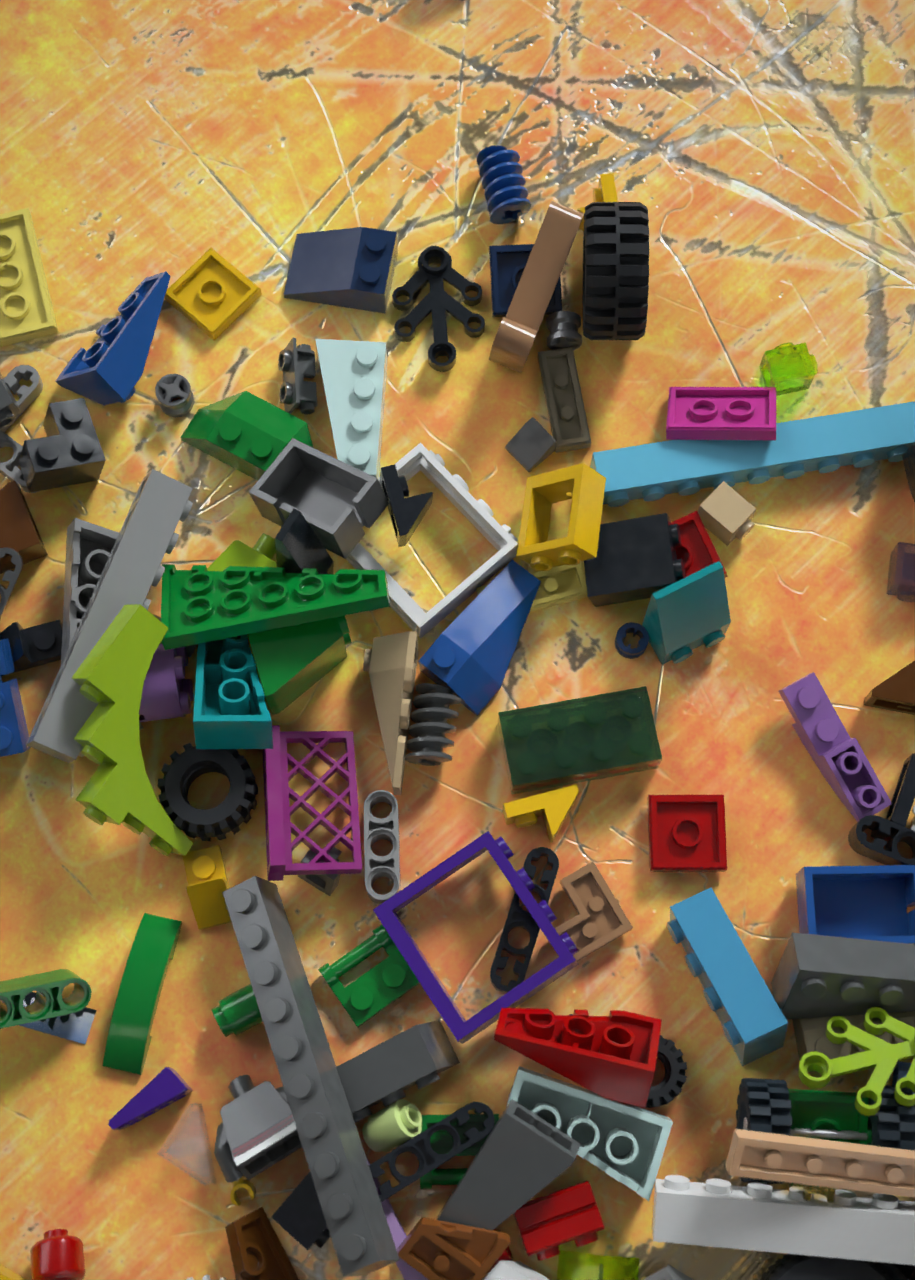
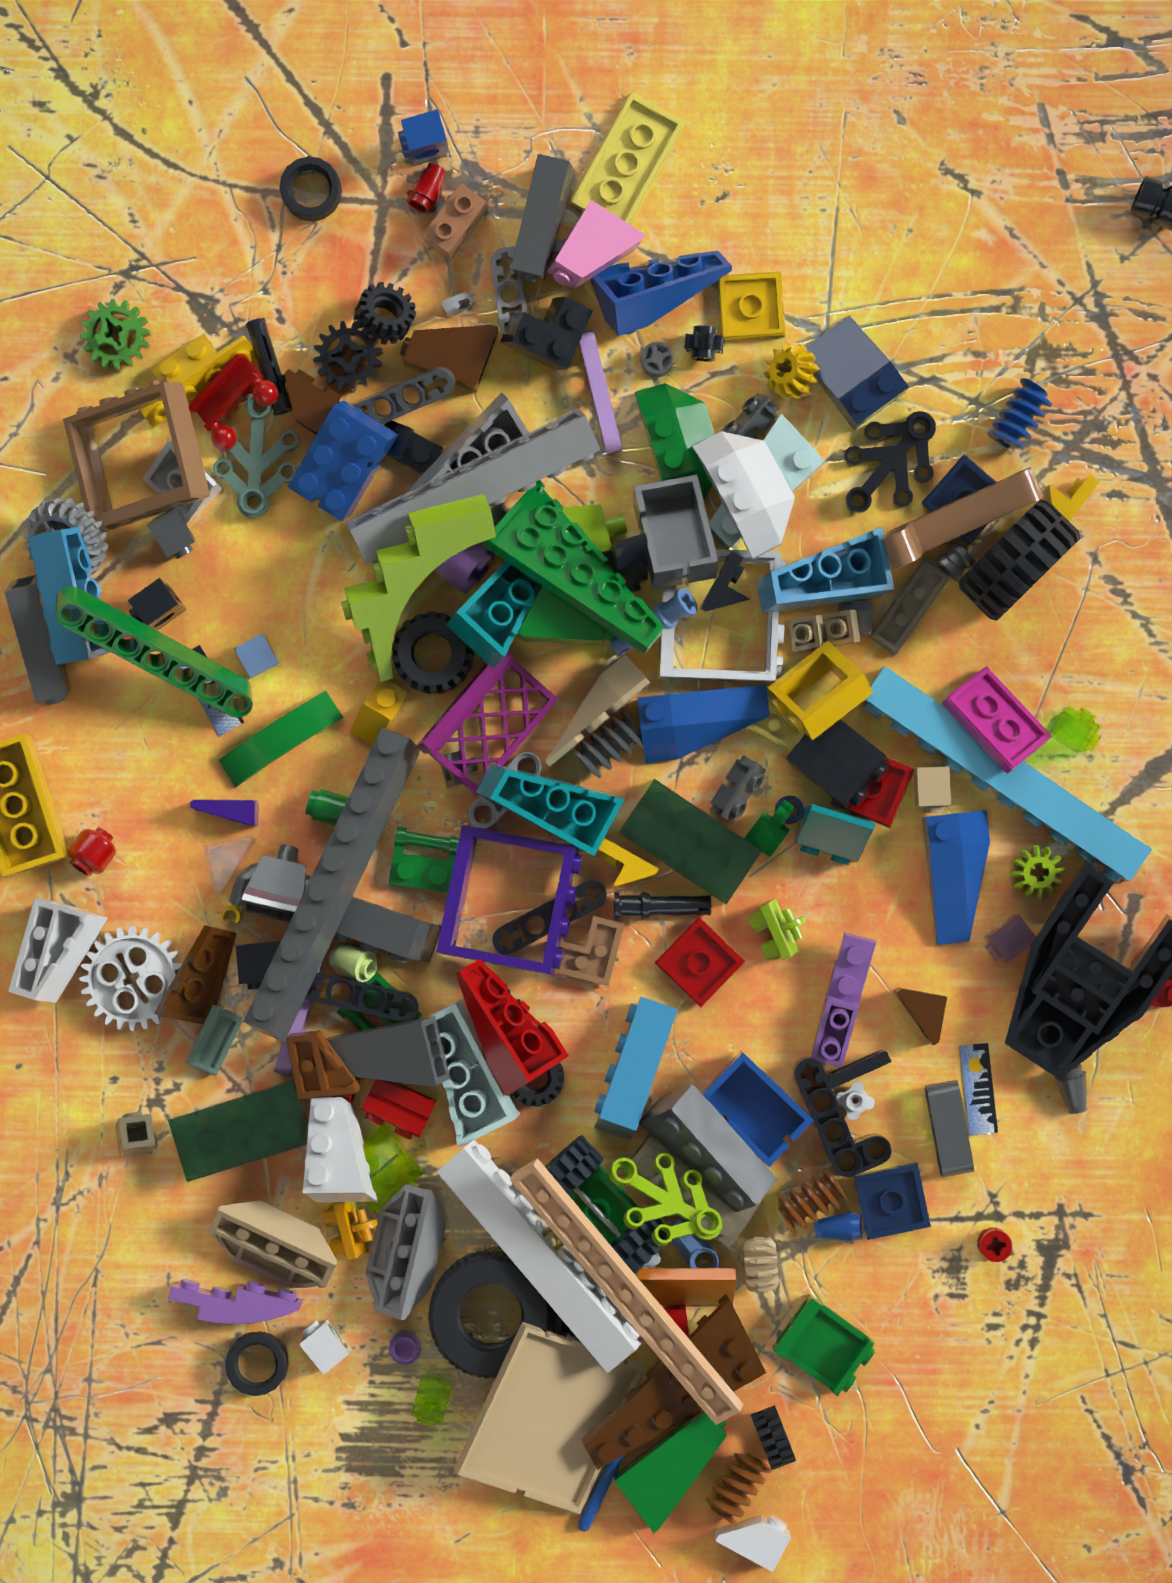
camera: 50 degrees right, 15 degrees up
none -> medium blue slope [234,634,279,678]
none -> teal wedge [476,763,625,856]
none -> bright pink slope [547,200,645,289]
none -> lavender beam [579,330,622,455]
none -> medium blue pin [610,589,698,656]
none -> black pin [614,892,712,921]
none -> black gear [684,325,724,362]
none -> white wedge [692,431,795,559]
none -> dark grey hinge [710,755,766,824]
none -> green plate [744,800,795,857]
none -> lime hips [749,899,807,960]
none -> dark azure wedge [756,527,894,612]
none -> yellow gear [763,344,820,399]
none -> tan slope [788,610,861,652]
none -> blue wedge [922,810,990,945]
none -> lime gear [1009,845,1065,900]

